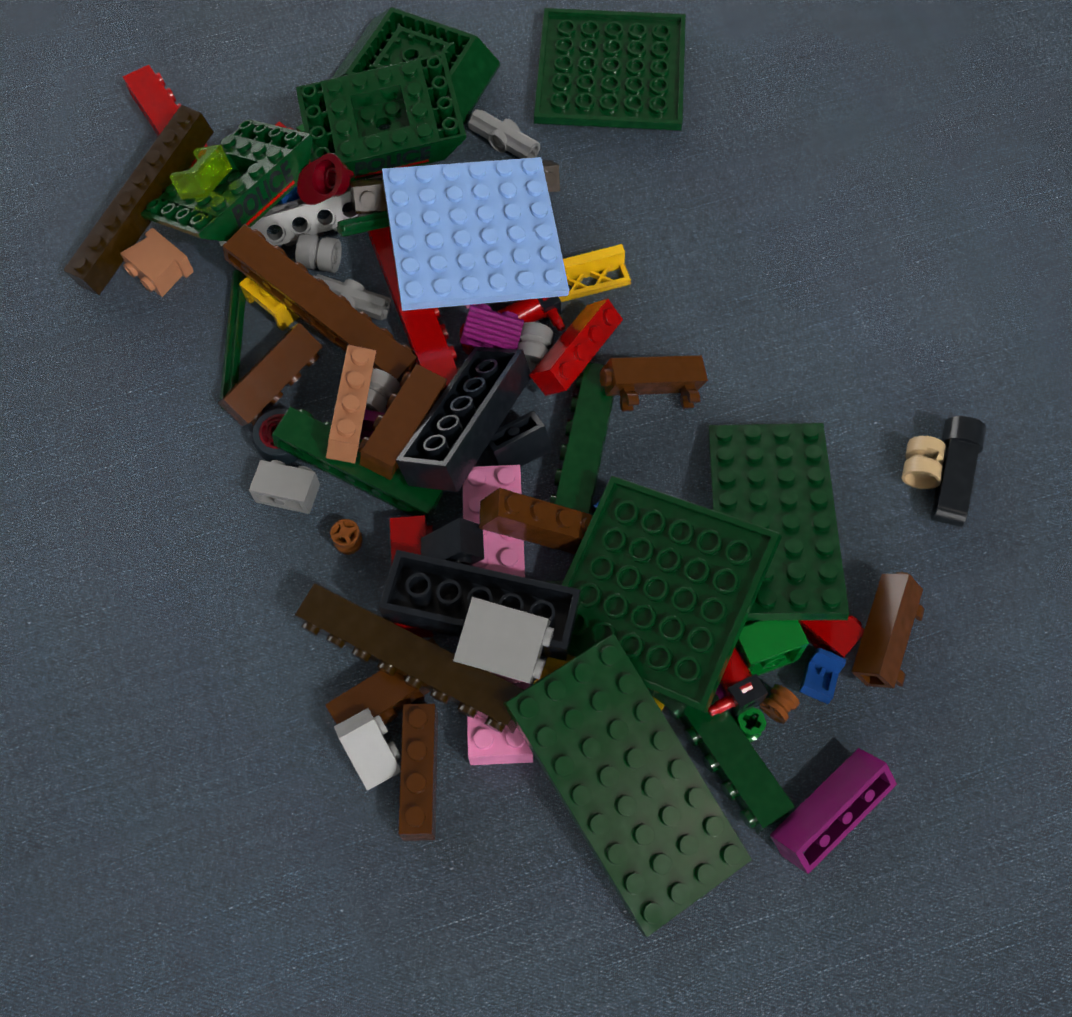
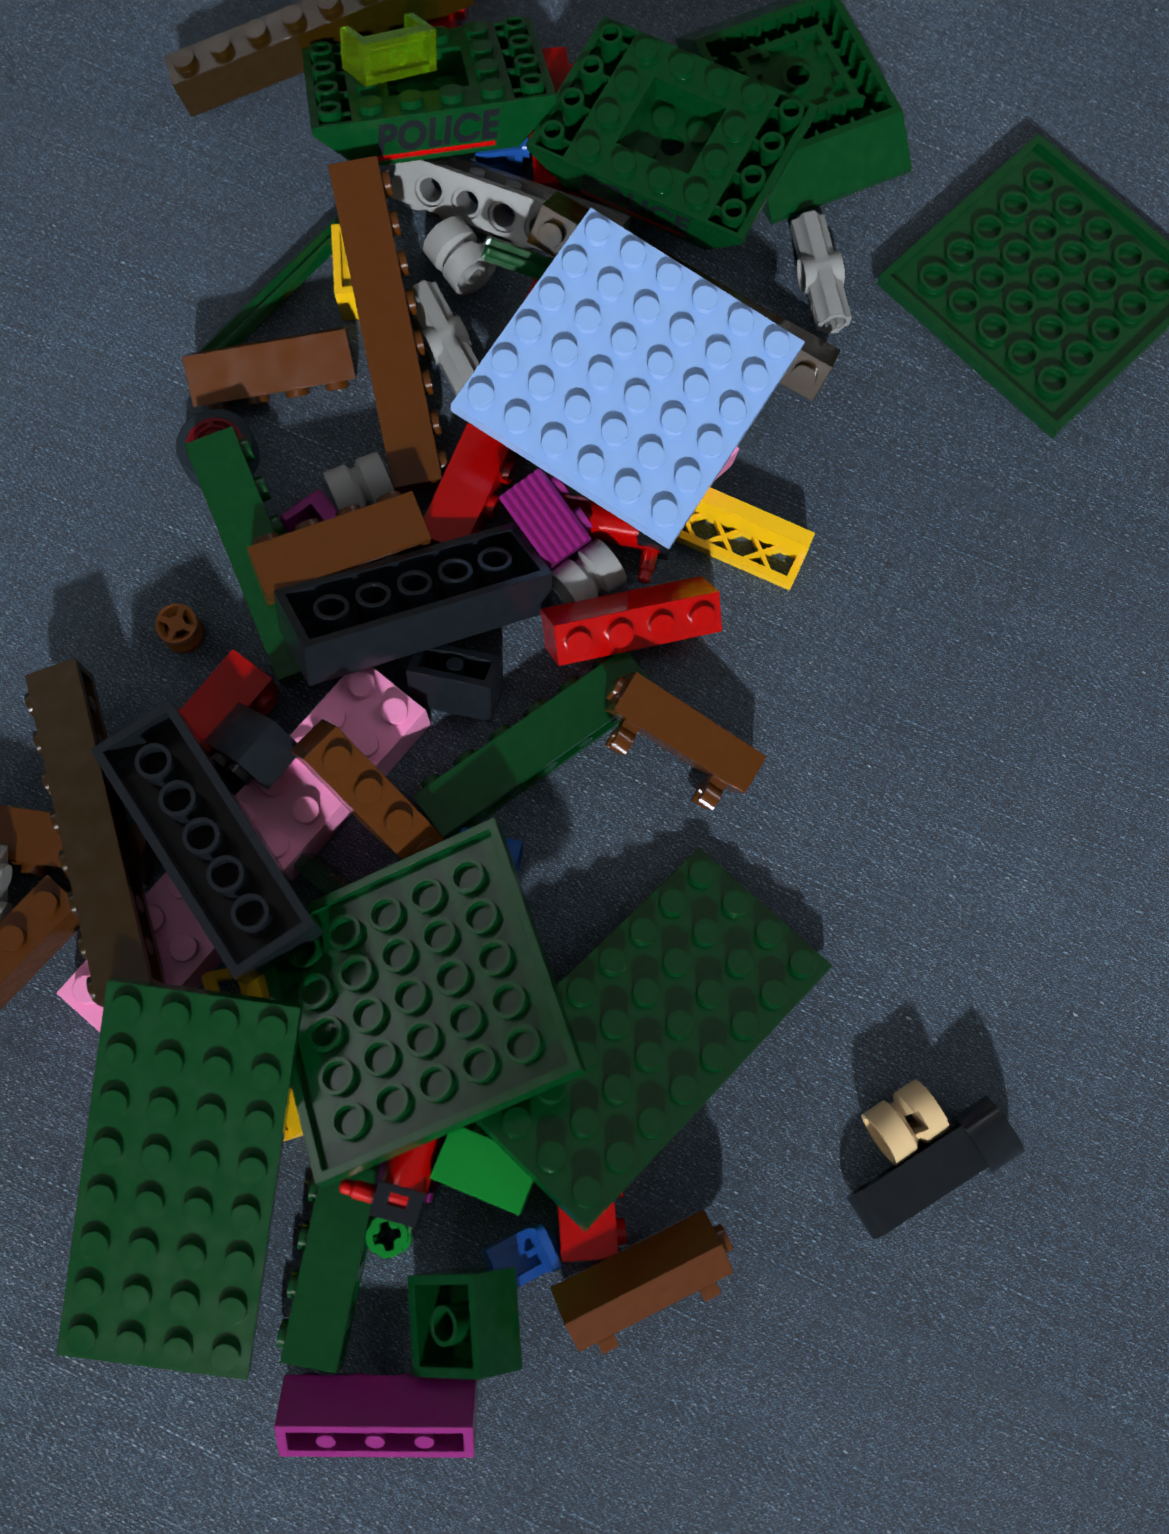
camera: 40 degrees right, 10 degrees up
nougat hips [120,228,194,297] -> none
light grey brick [249,460,320,514] -> none
dark red piece [297,153,354,205] -> none
nougat brick [326,345,376,464] -> none
light grey brick [453,597,554,684] -> none
dark orange wheel [759,684,800,724] -> none
none -> dark green brick [407,1267,523,1380]

